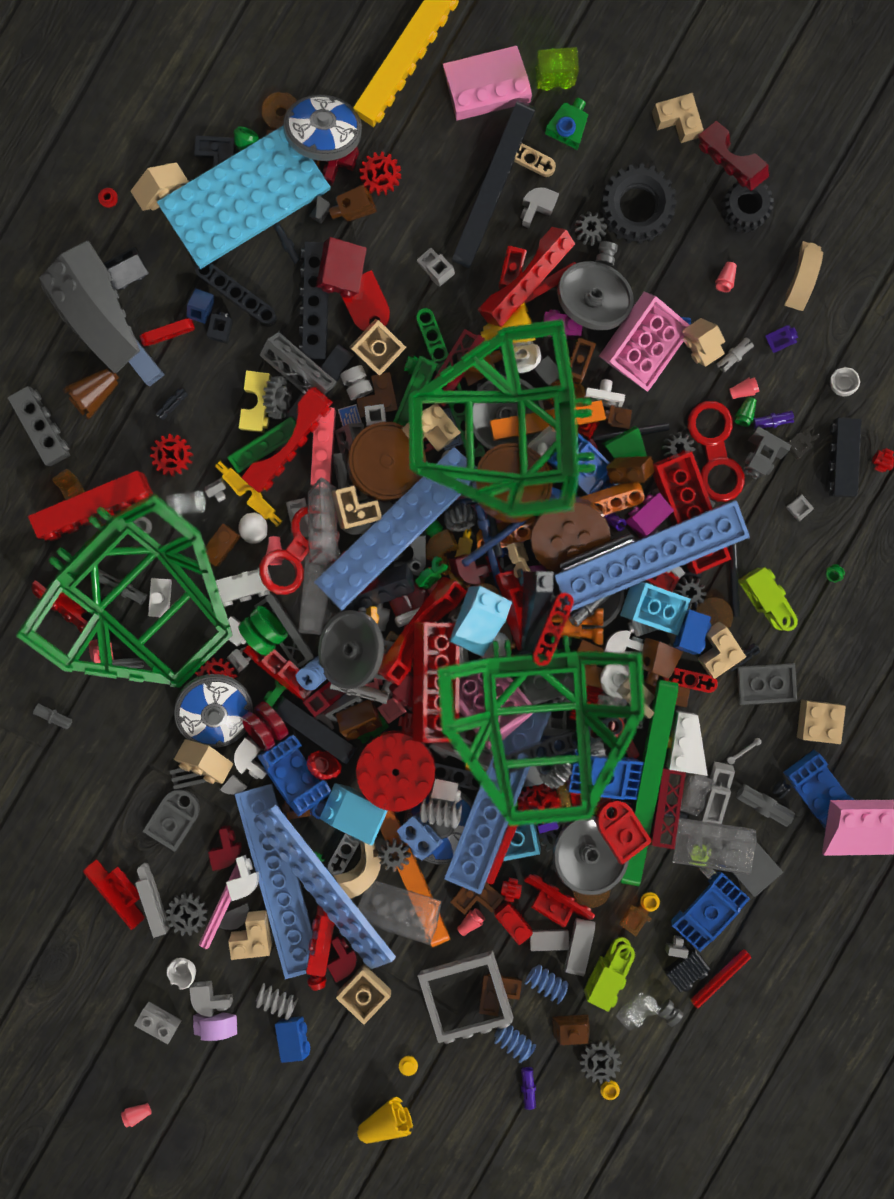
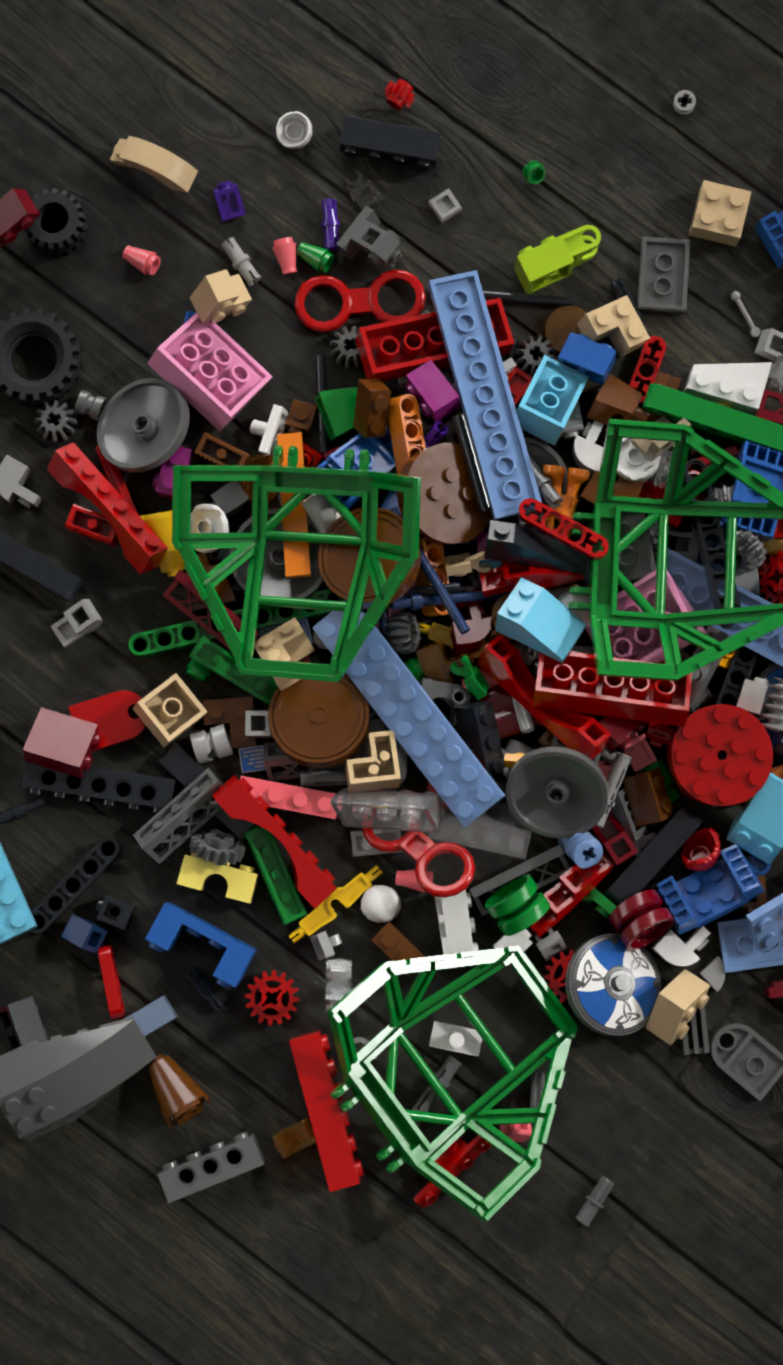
camera: 80 degrees left, 5 degrees down
none -> blue plate [145,902,258,989]

